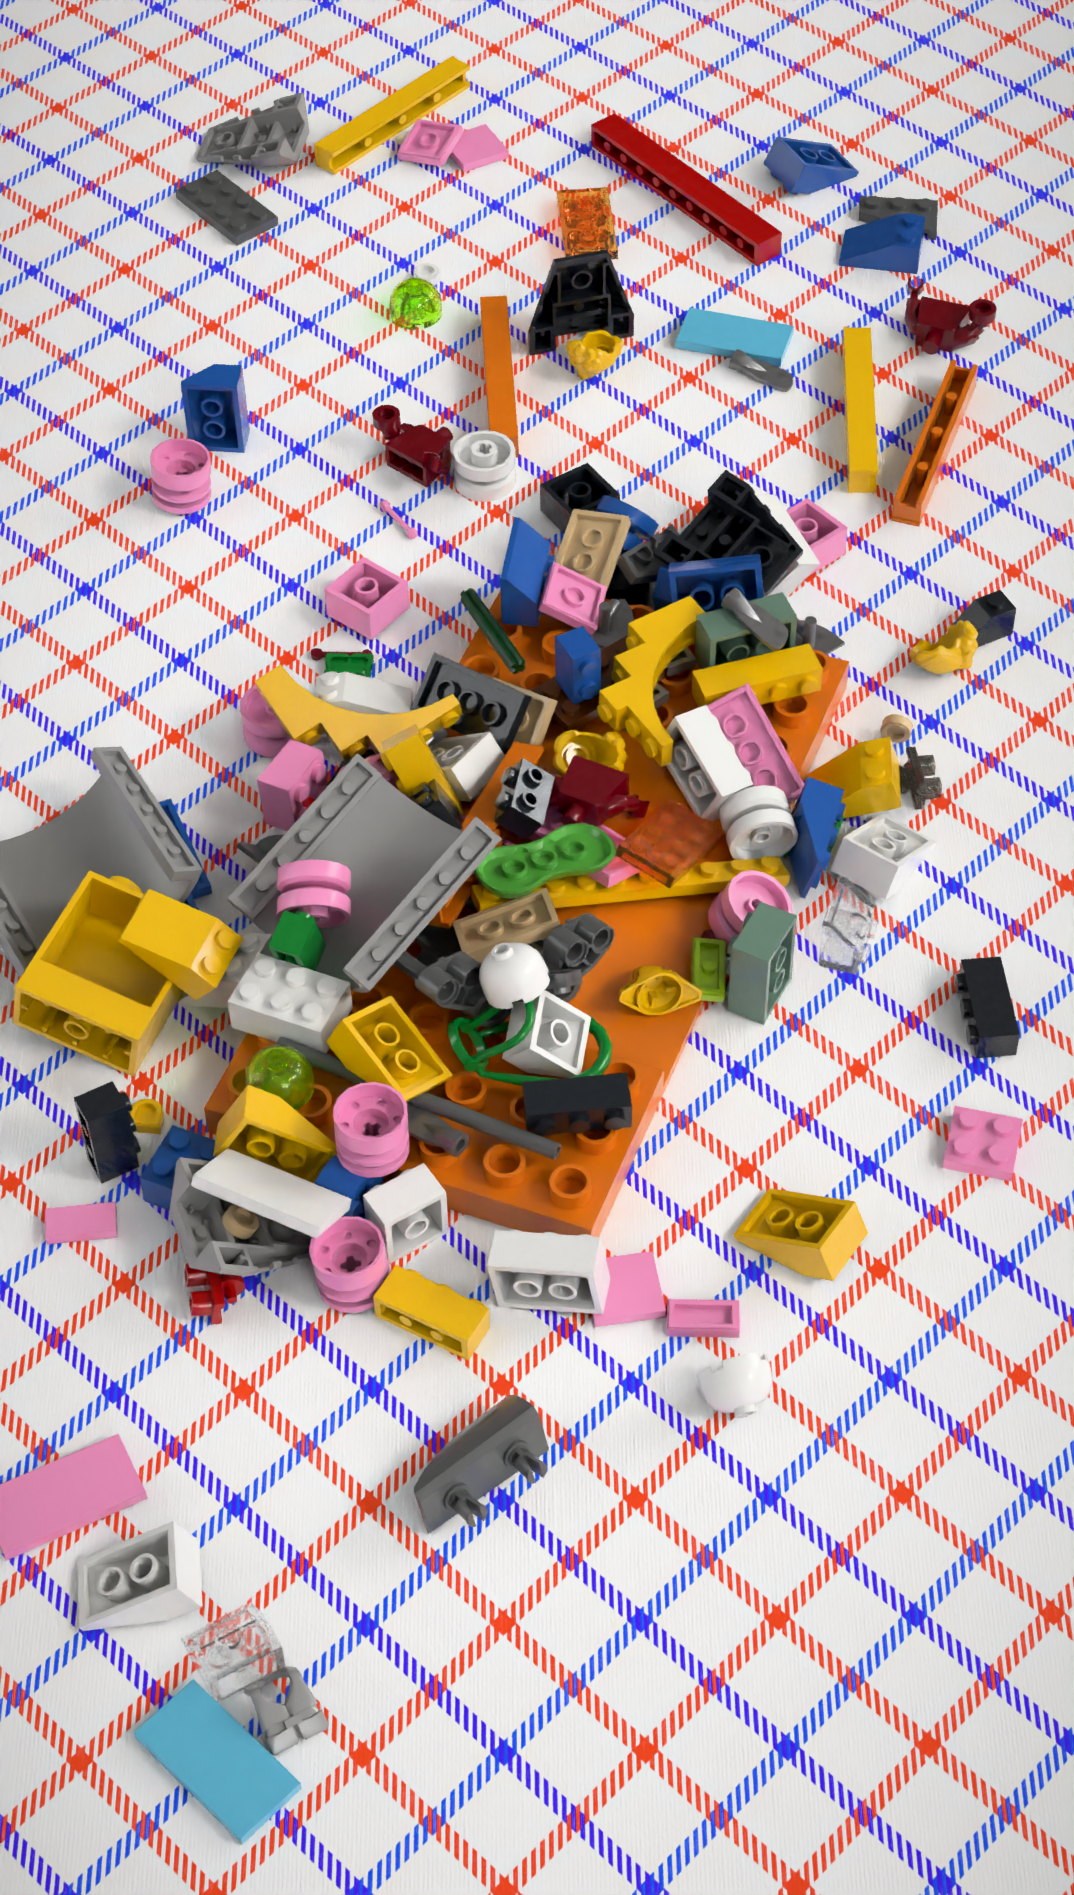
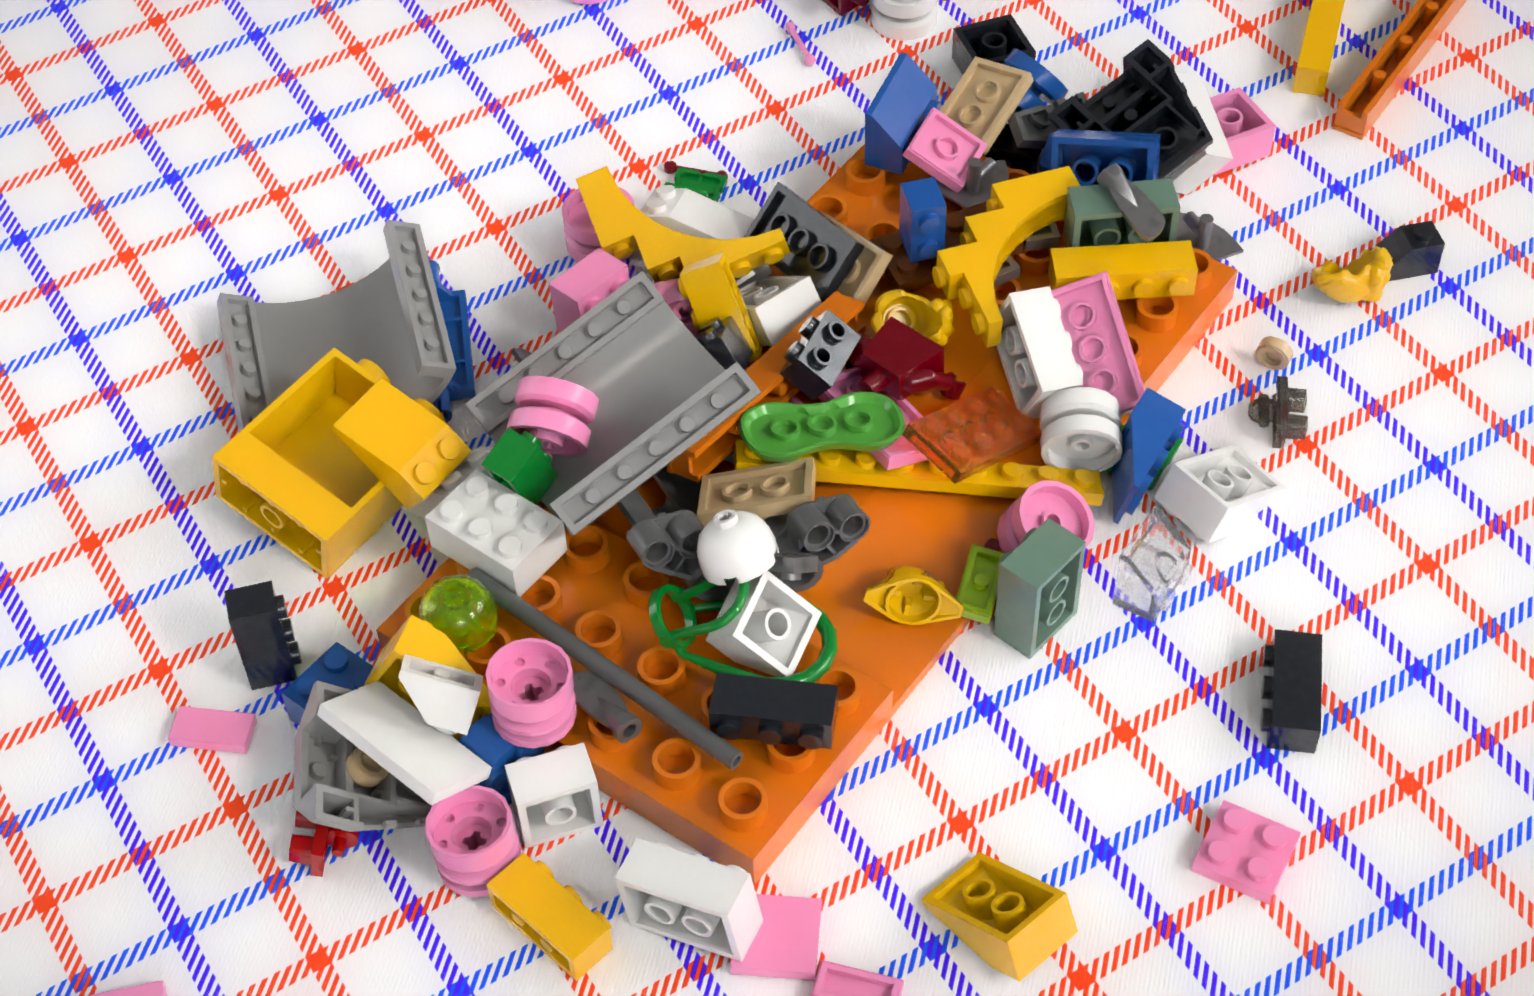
camera: 15 degrees right, 0 degrees up
yellow tile [129,1099,164,1135] -> none
bright pink brick [324,557,410,640] -> none
yellow slope [326,995,453,1102] -> none
dark green axle [460,588,525,674] -> none
yellow slope [806,737,901,819] -> none
none -> white slope [398,654,483,735]

